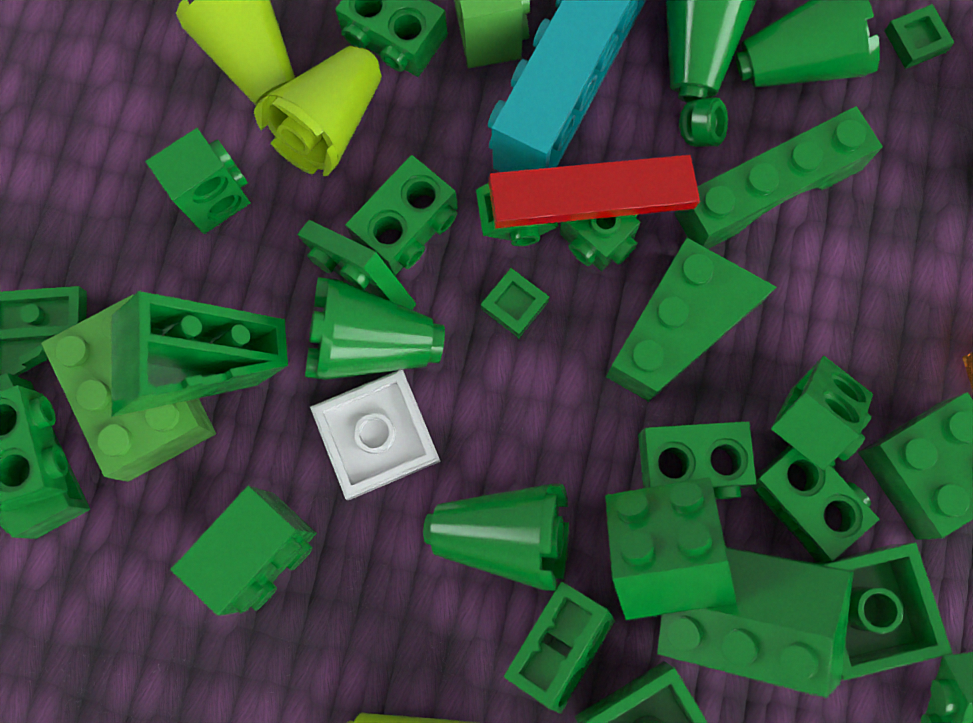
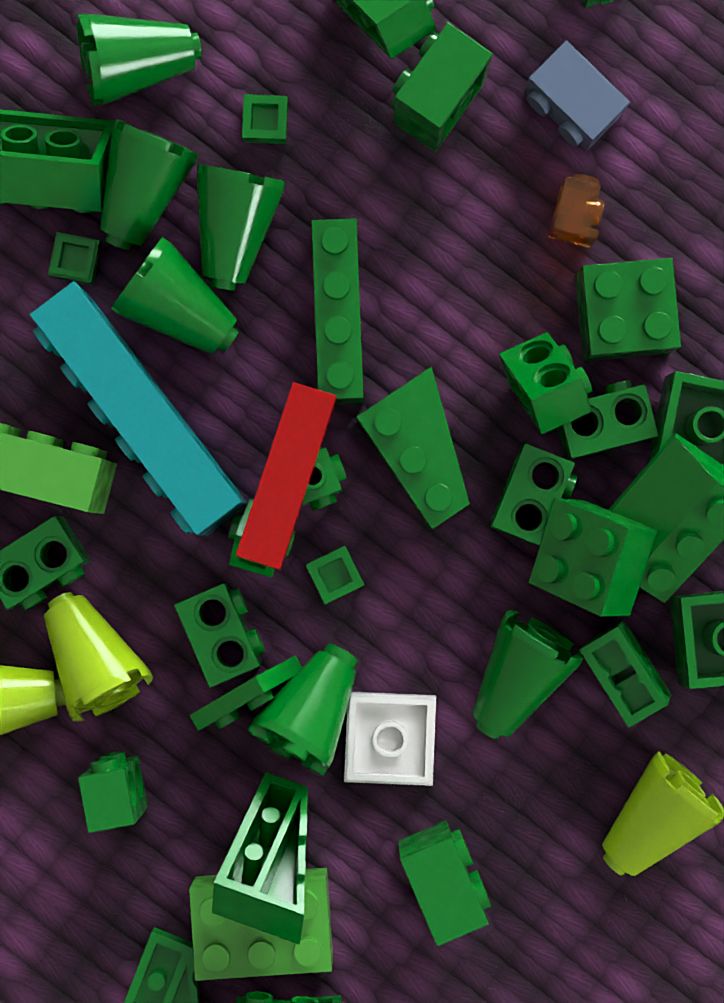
camera: 70 degrees left, 10 degrees up
green tile [679,97,728,147] -> none

